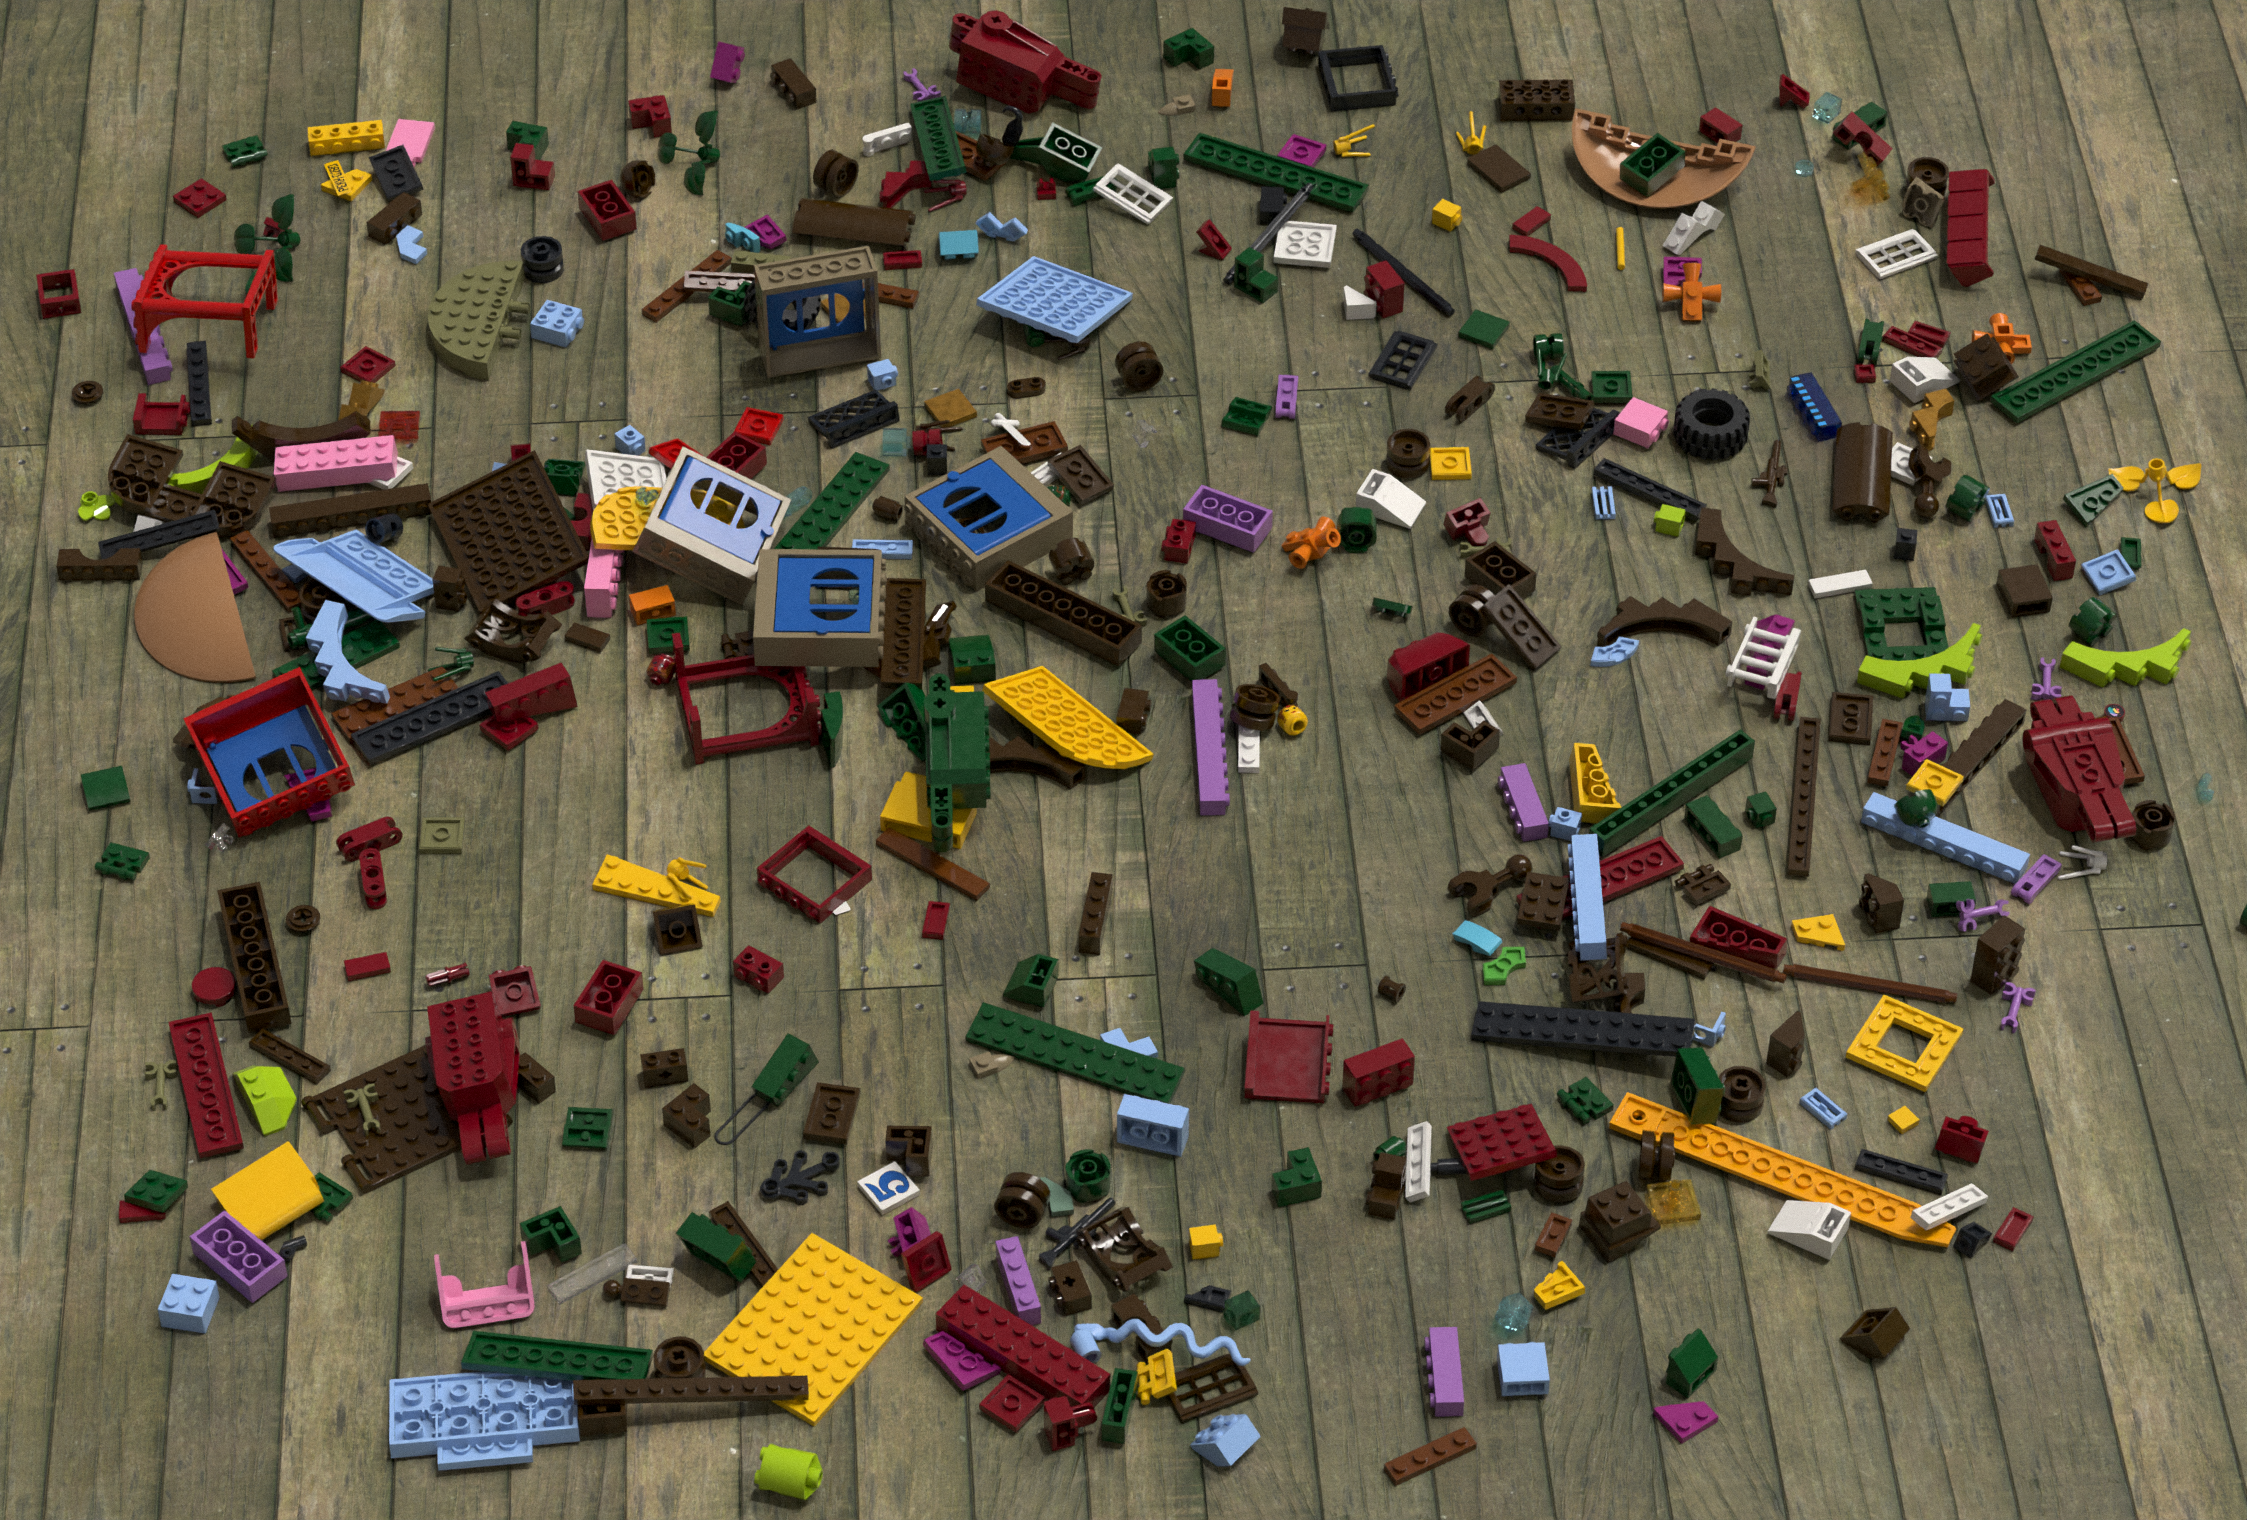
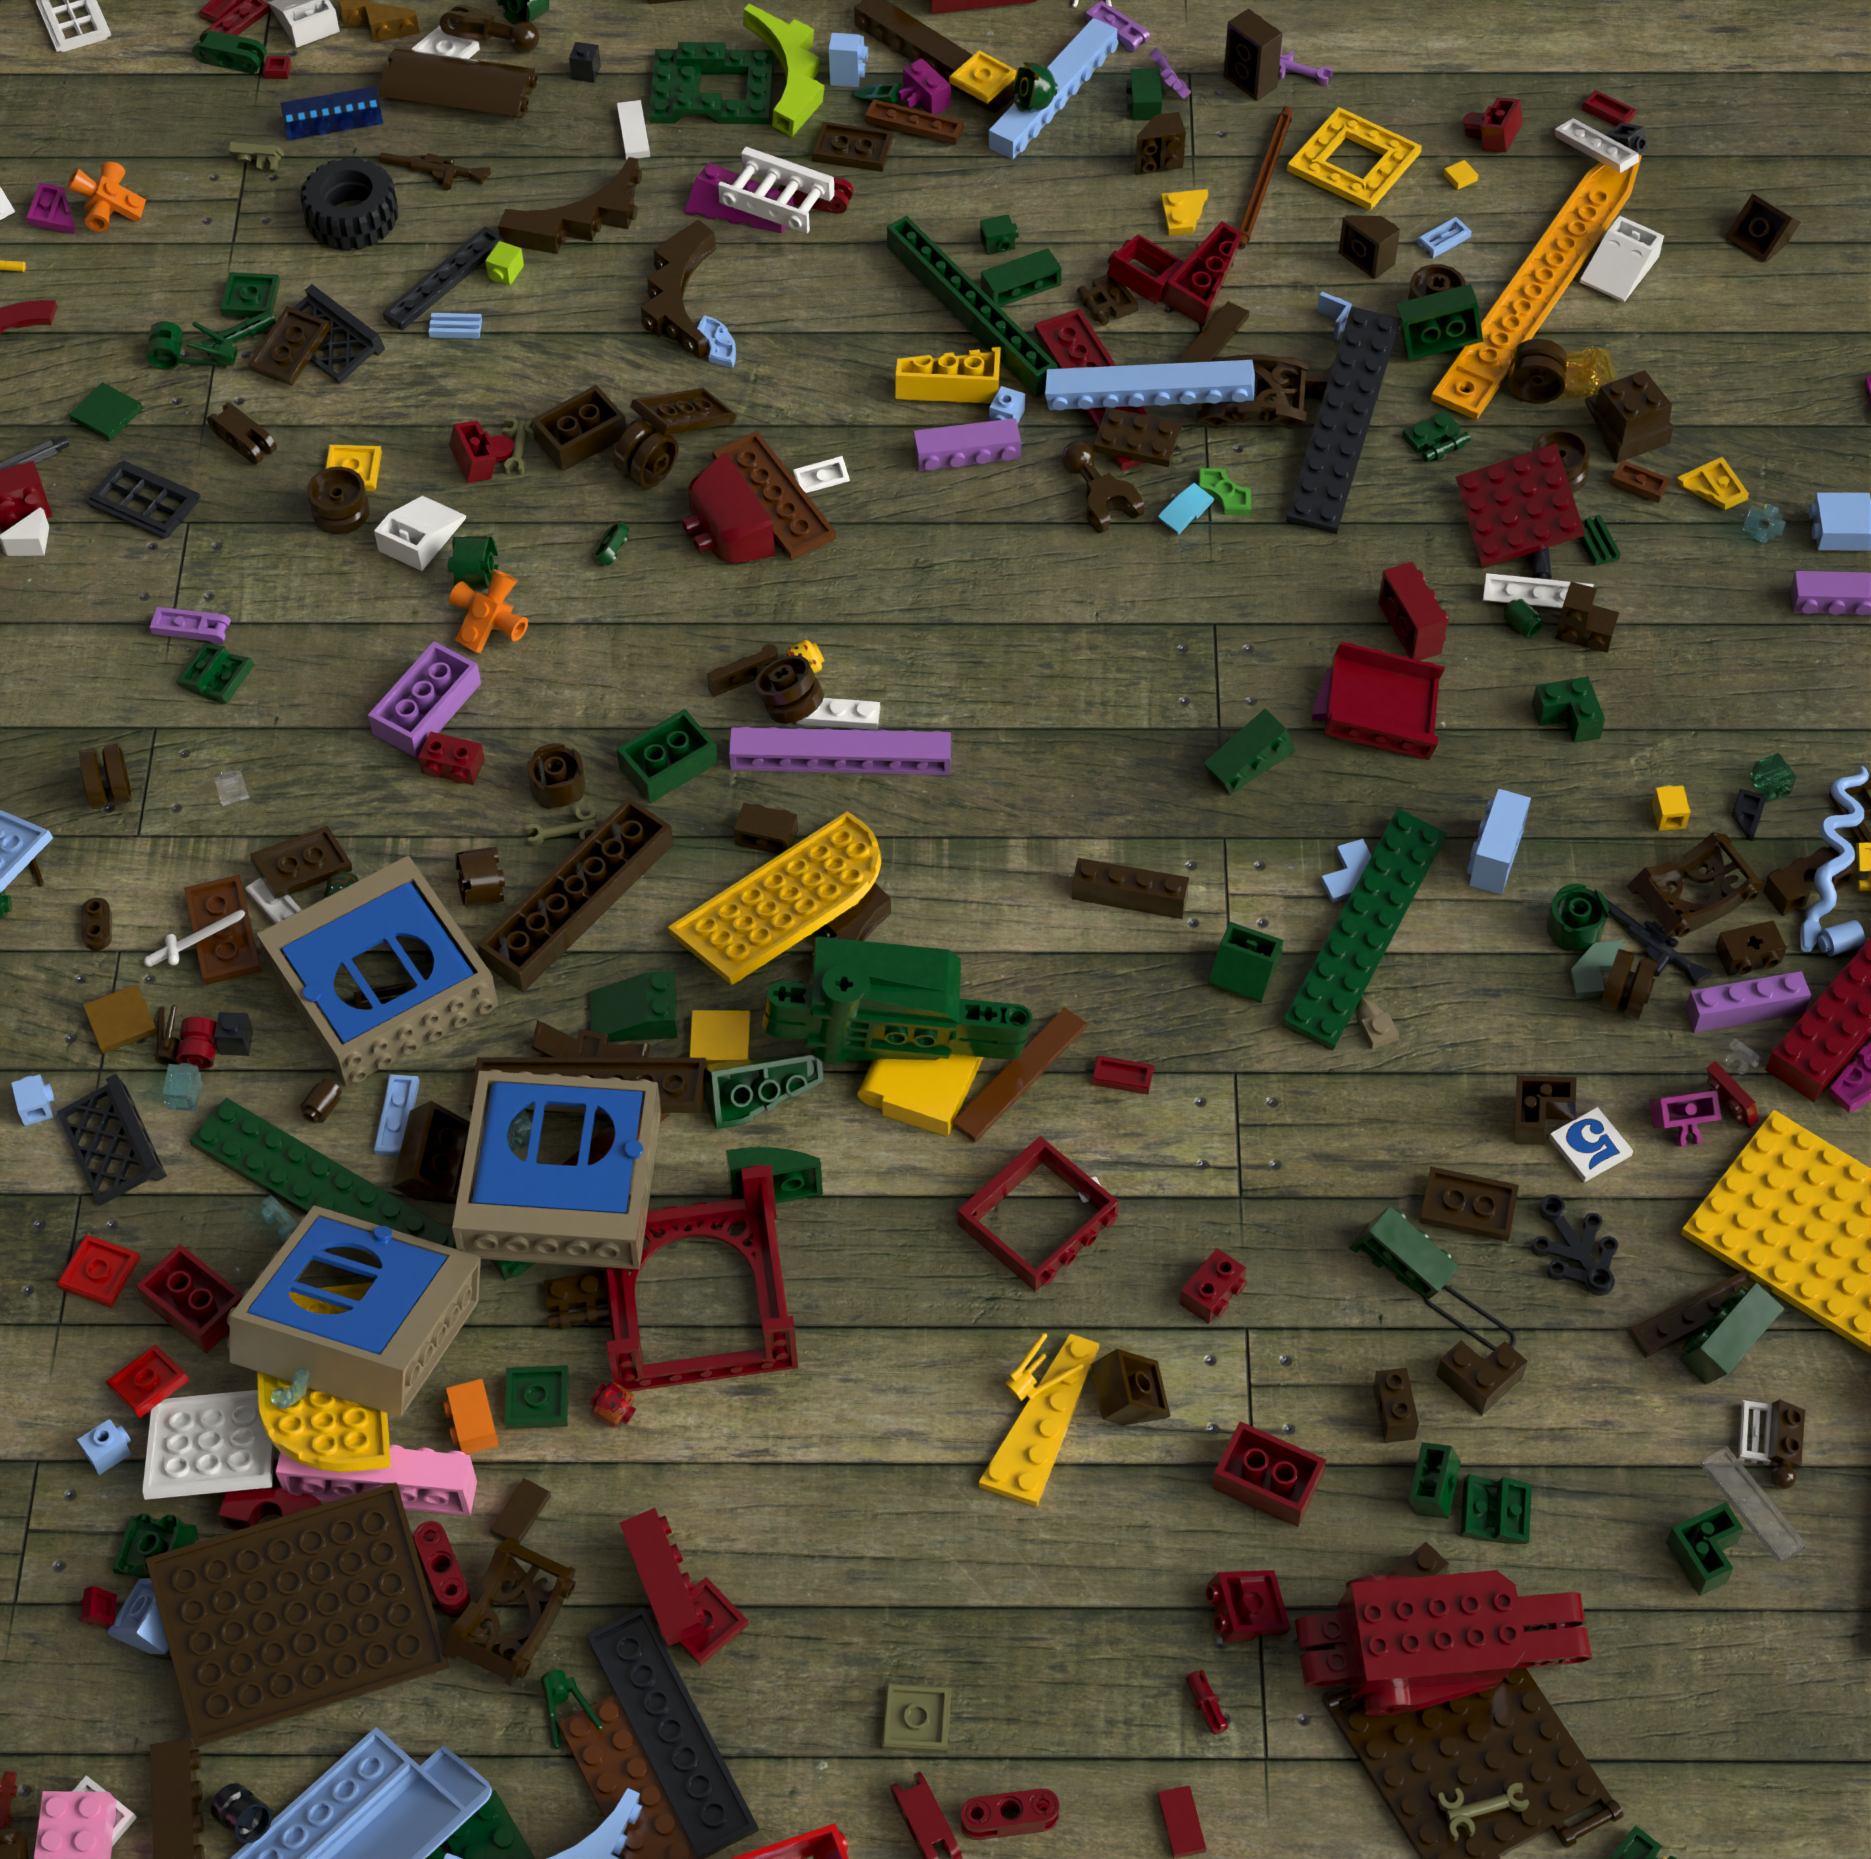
camera: 85 degrees left, 10 degrees up
dark brown brick [432,565,467,612] -> none
bright pink windscreen [434,1241,535,1328] -> none
dark brown bush [1377,975,1406,1002] -> none
dark brown brick [1440,720,1500,770] -> none
bright pink brick [1614,397,1669,448] -> none
reddish brown piece [1620,922,1787,984] -> none
dark green slope [1666,1328,1718,1398] -> none
dark brown plate [1787,717,1821,877] -> none
black tile [1855,1149,1948,1195] -> none
none -> dark red window [1106,234,1184,305]
none -> dark green brick [1409,1442,1461,1519]

